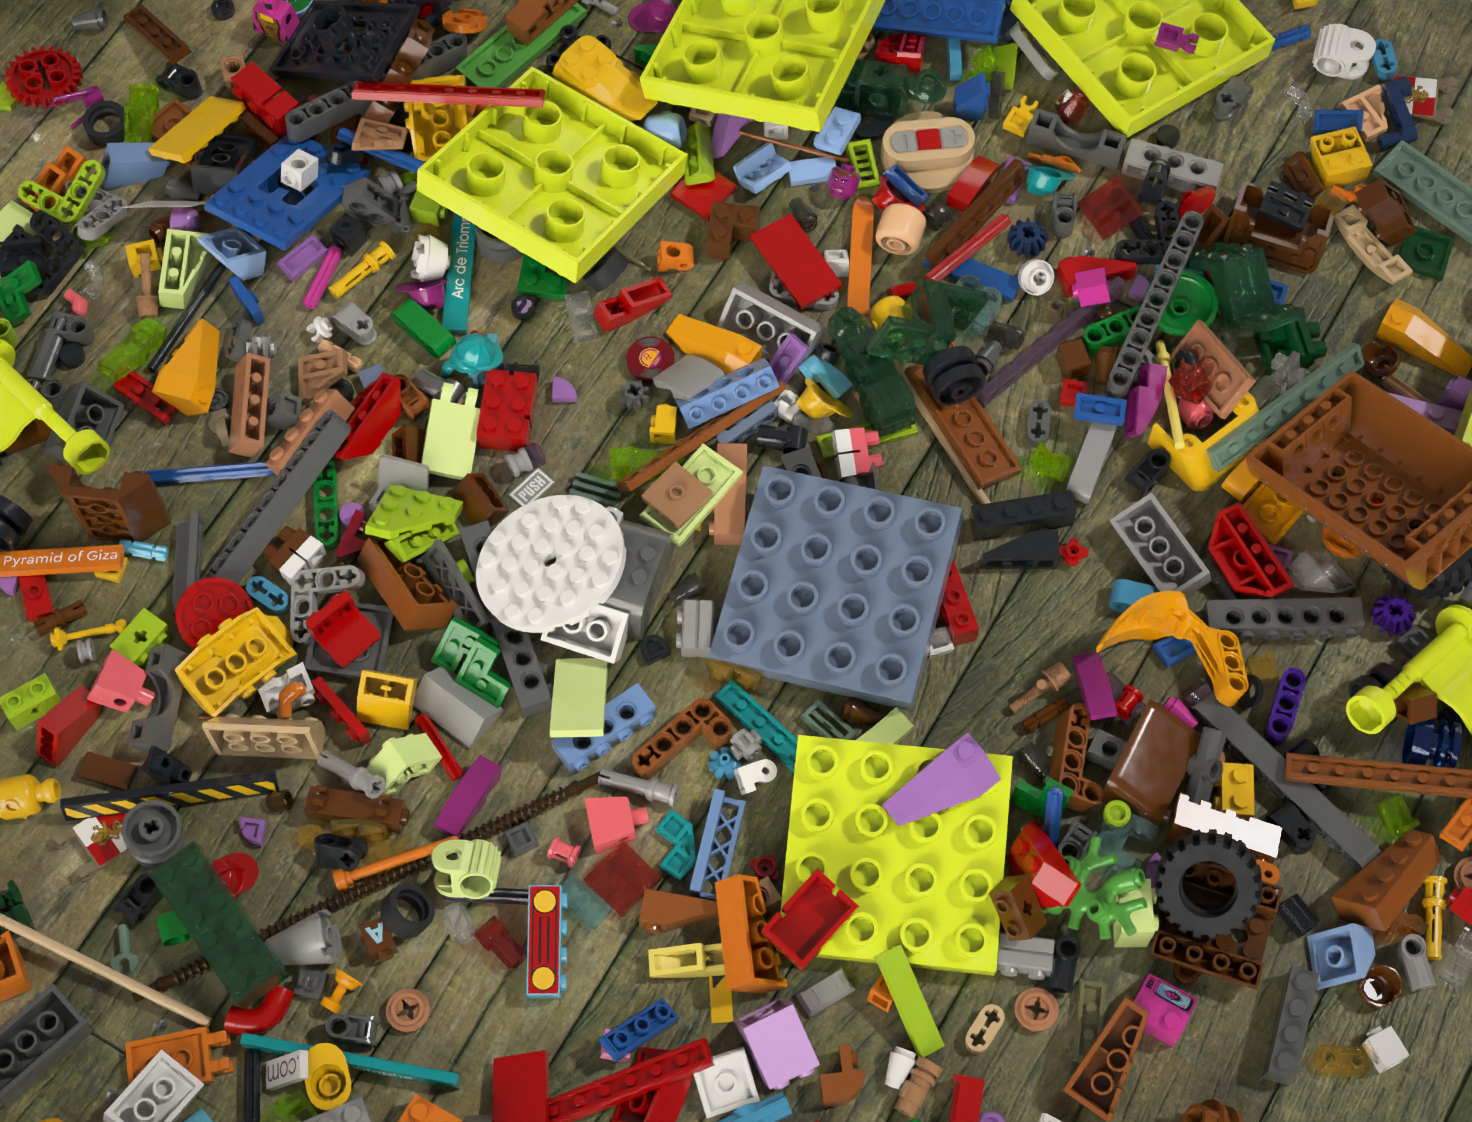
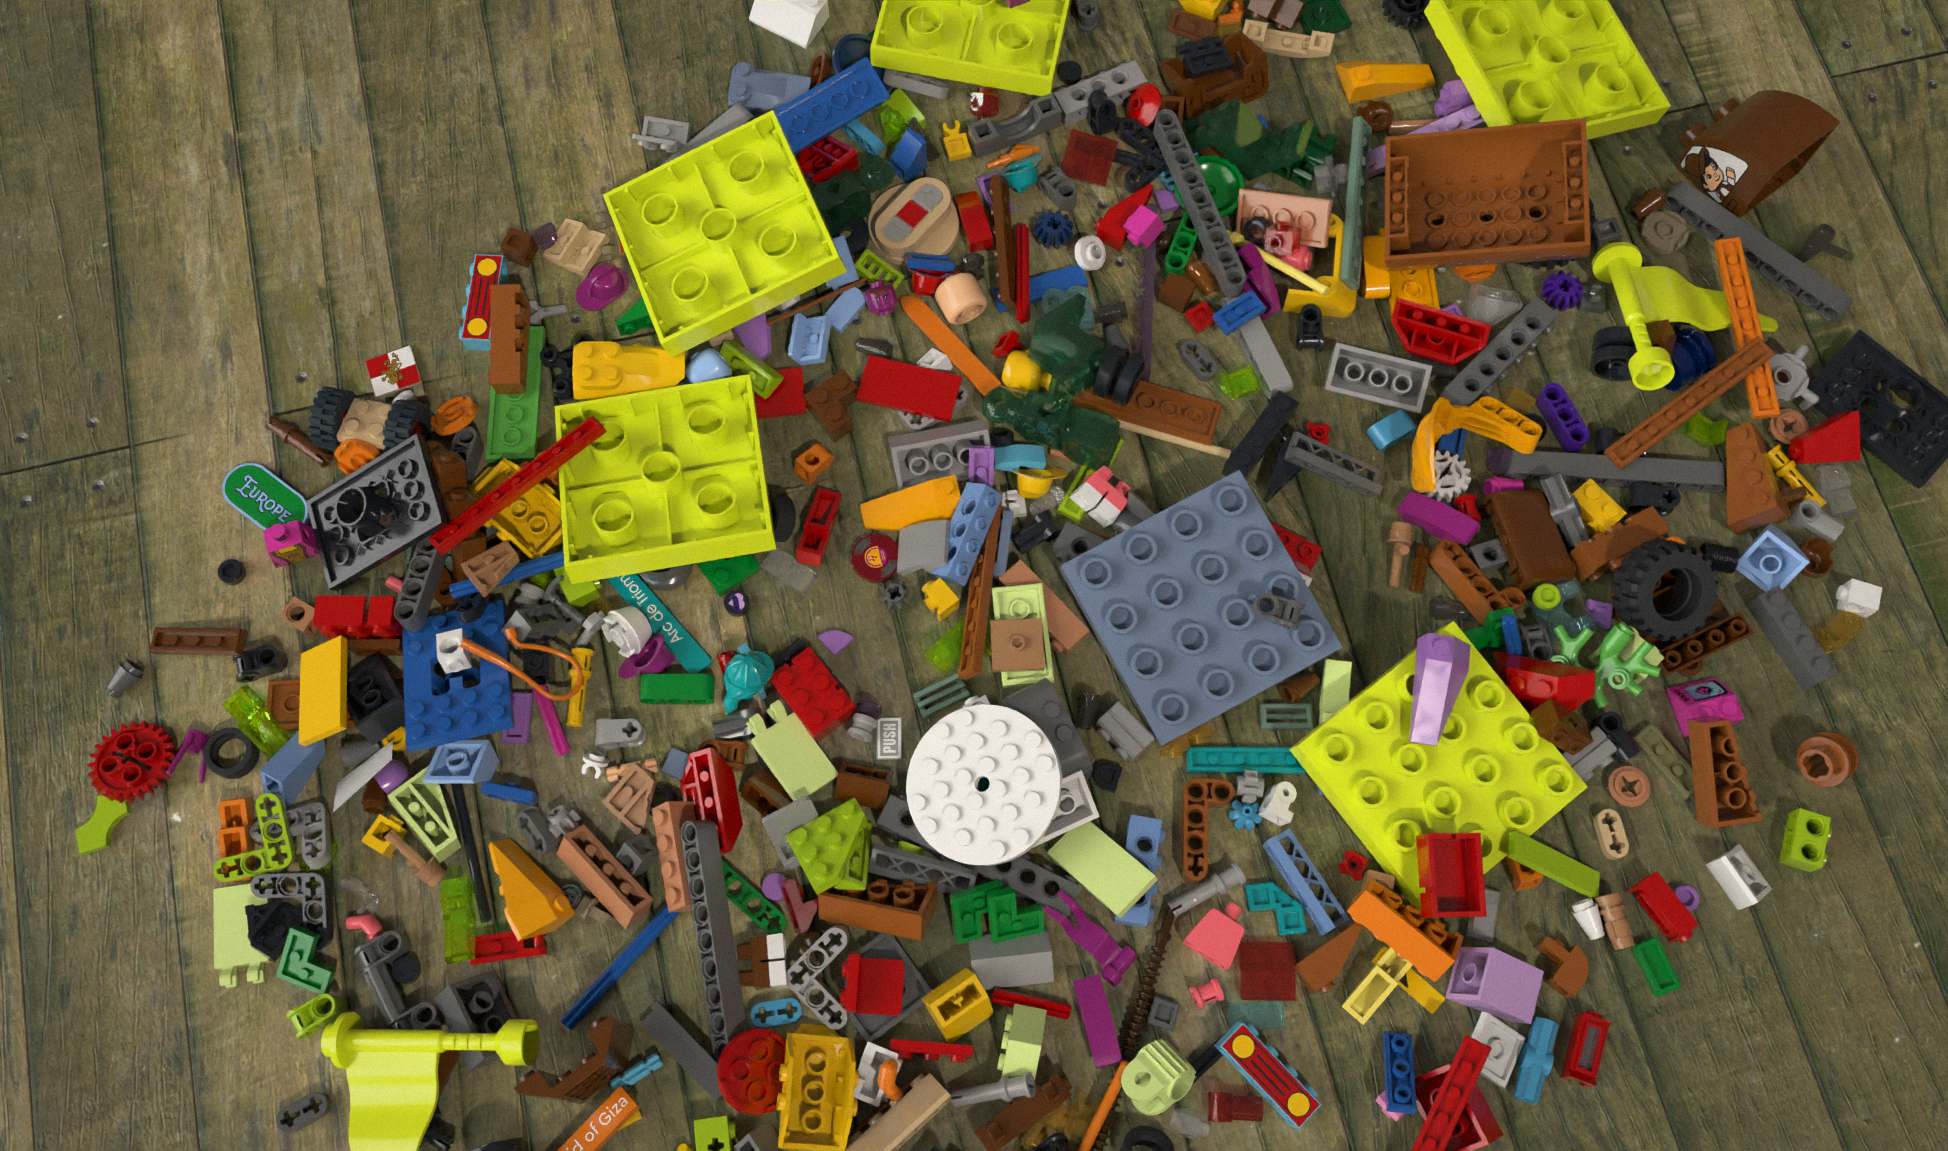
camera: 45 degrees left, 5 degrees up
none -> orange piece [459,627,583,701]
none -> light grey bar [574,611,607,648]
none -> magenta flag [1043,889,1138,987]
none -> dark grey piece [1251,593,1305,631]
none -> dark grey fence [1284,431,1383,498]
none -> white gear [1428,451,1471,502]

